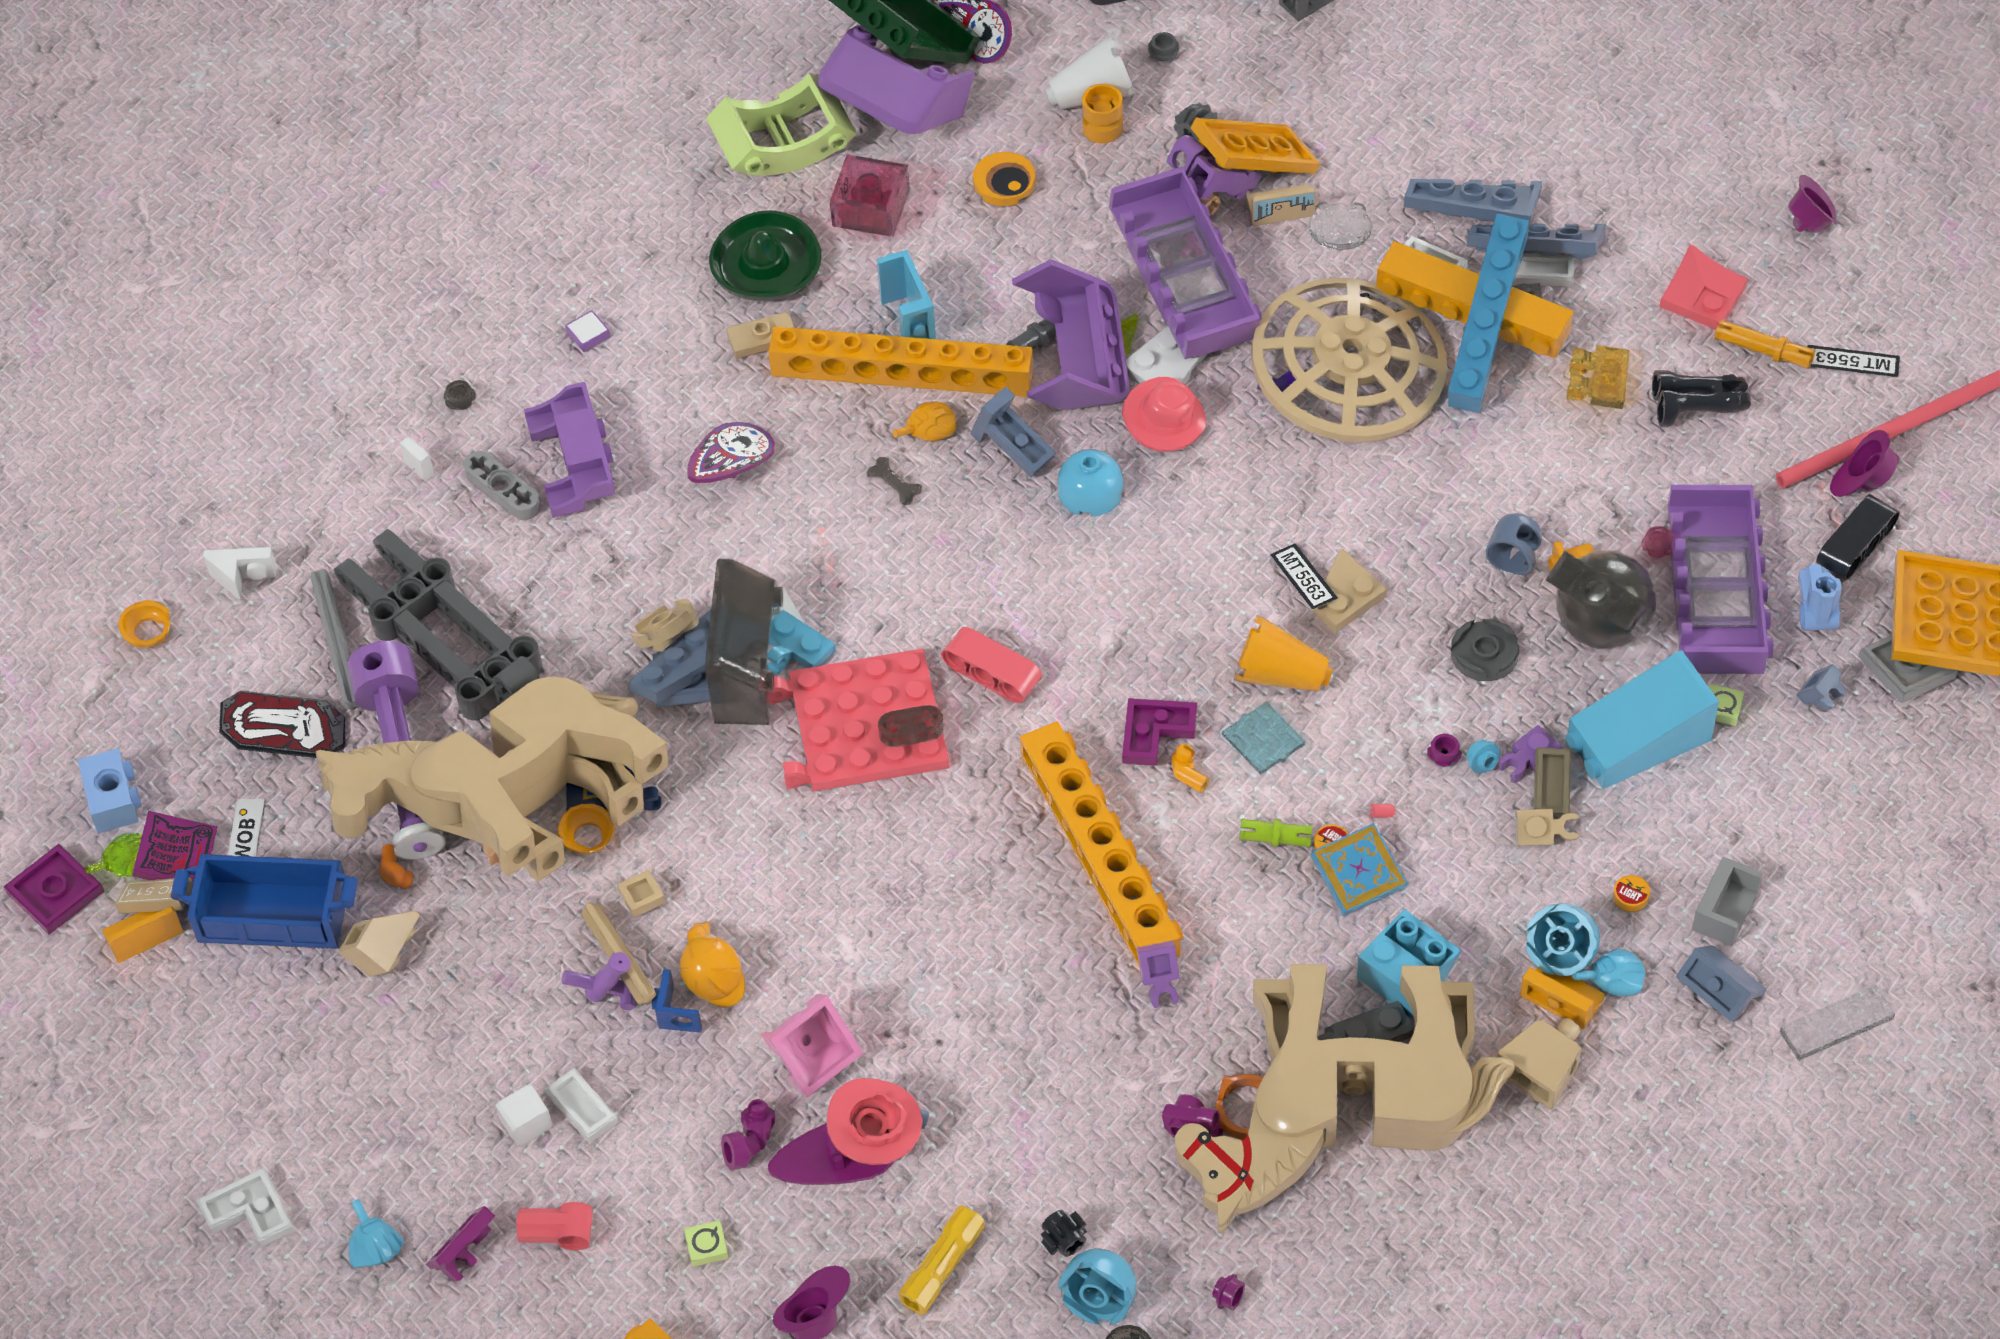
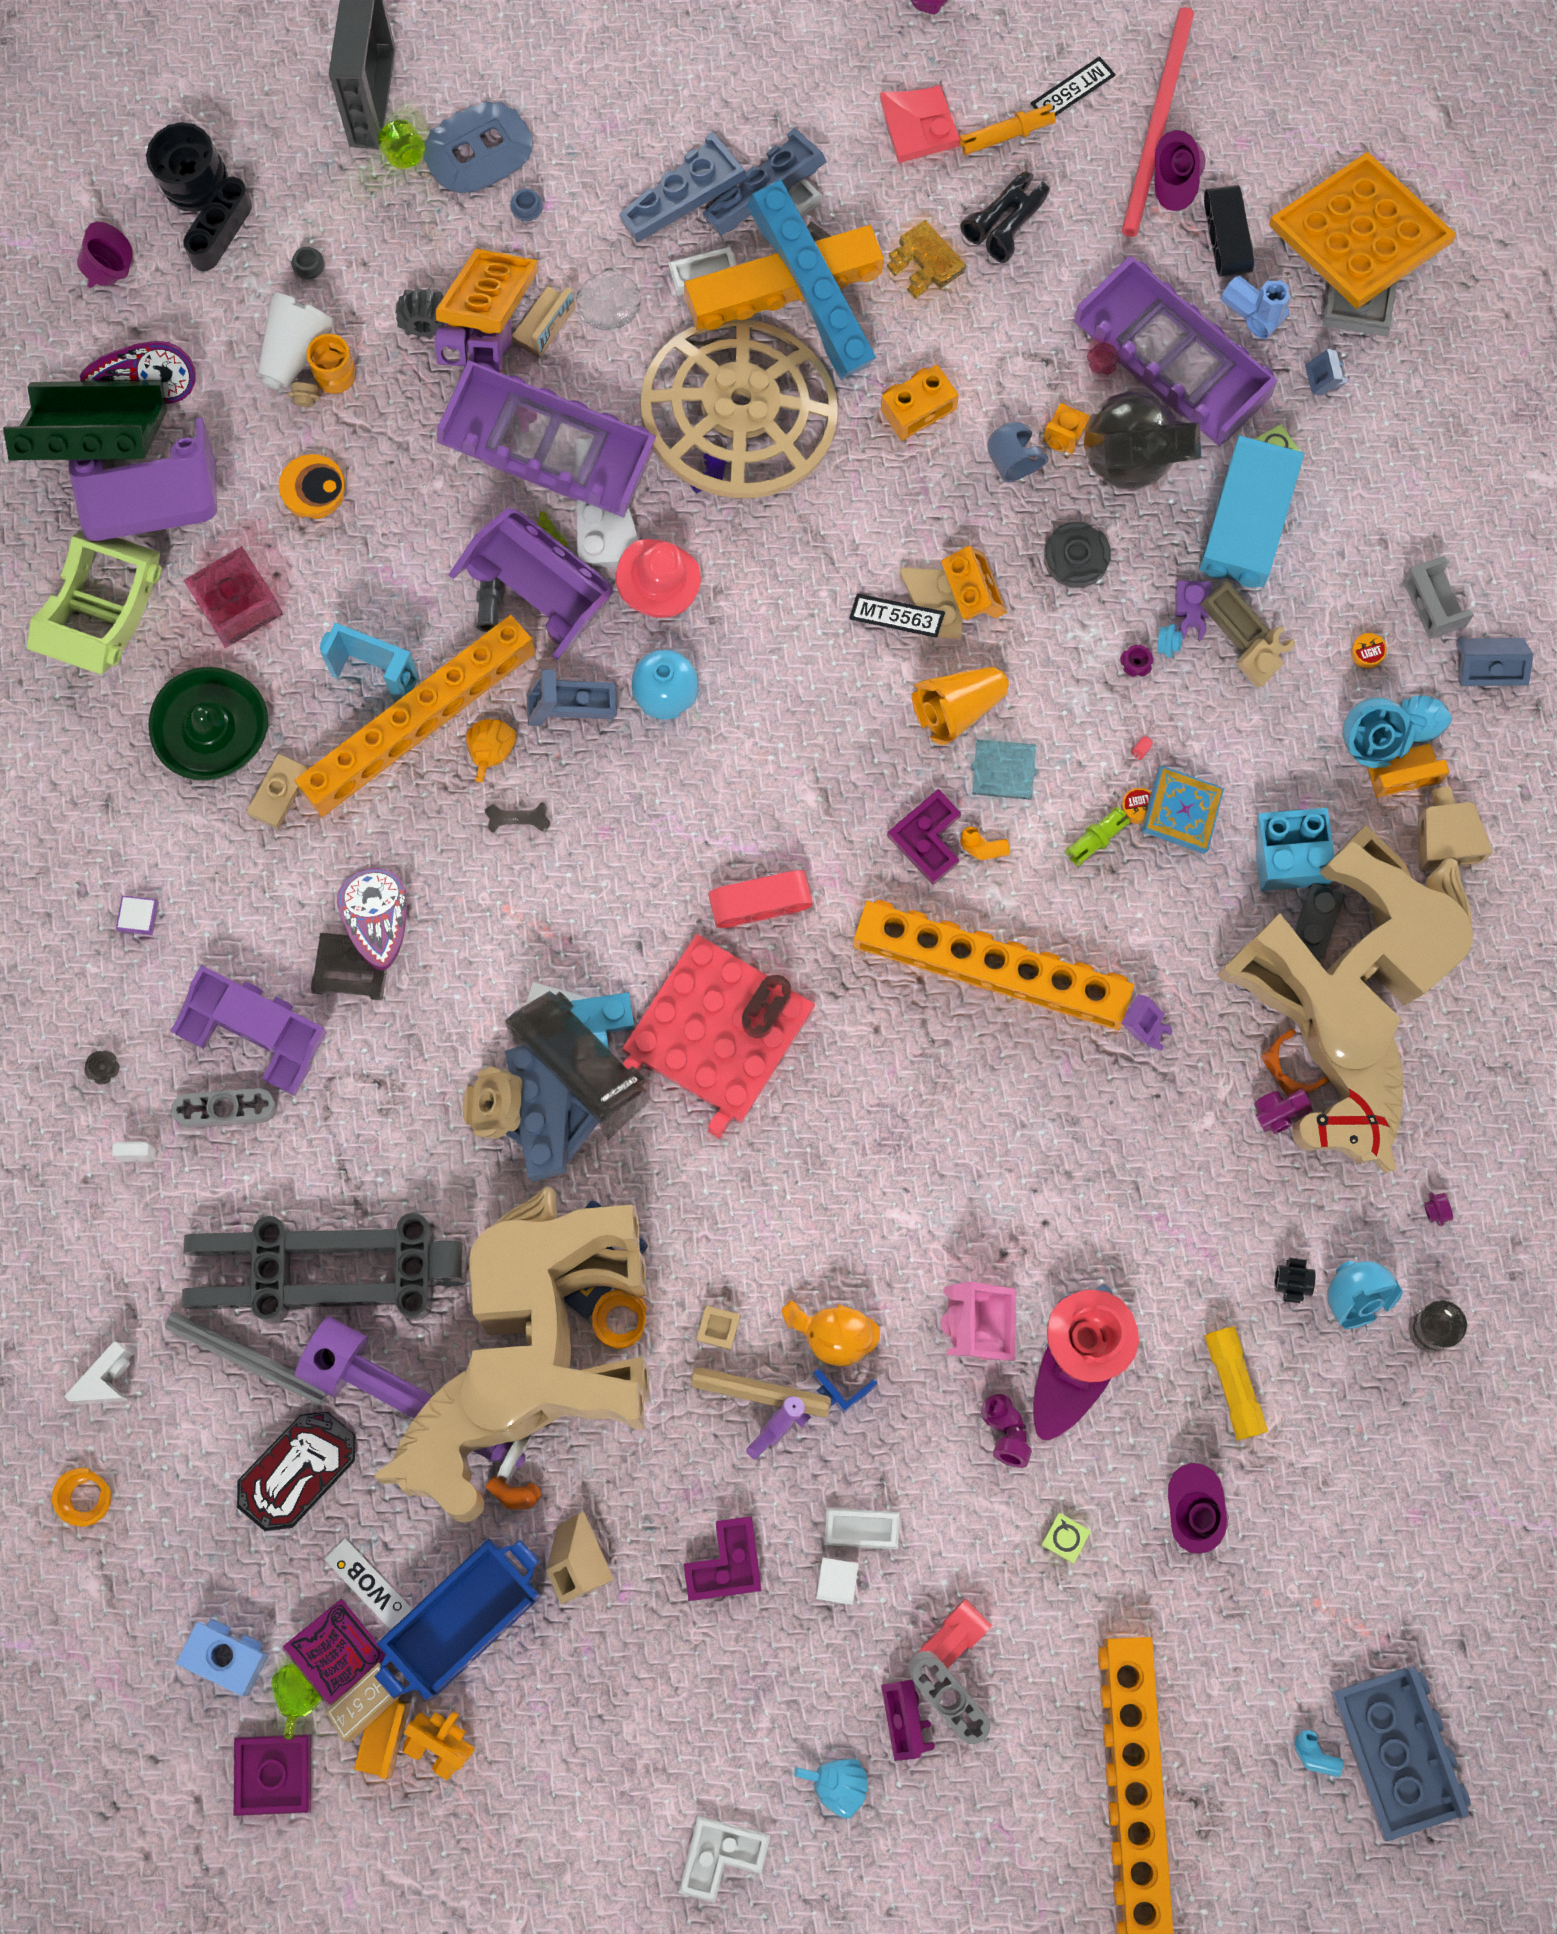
camera: 50 degrees left, 20 degrees up
none -> tan plate [287,382,320,407]
none -> clear smoke plate [311,933,387,1001]
none -> clear neon green head [377,119,425,169]
none -> light orange hips [402,1710,476,1780]
none -> sand blue piece [423,101,532,194]
none -> sand blue plate [510,189,543,221]
none -> magenta plate [684,1516,762,1601]
none -> light orange brick [880,364,959,441]
none -> light grey beam [908,1651,990,1744]
none -> light orange bracket [941,545,1007,620]

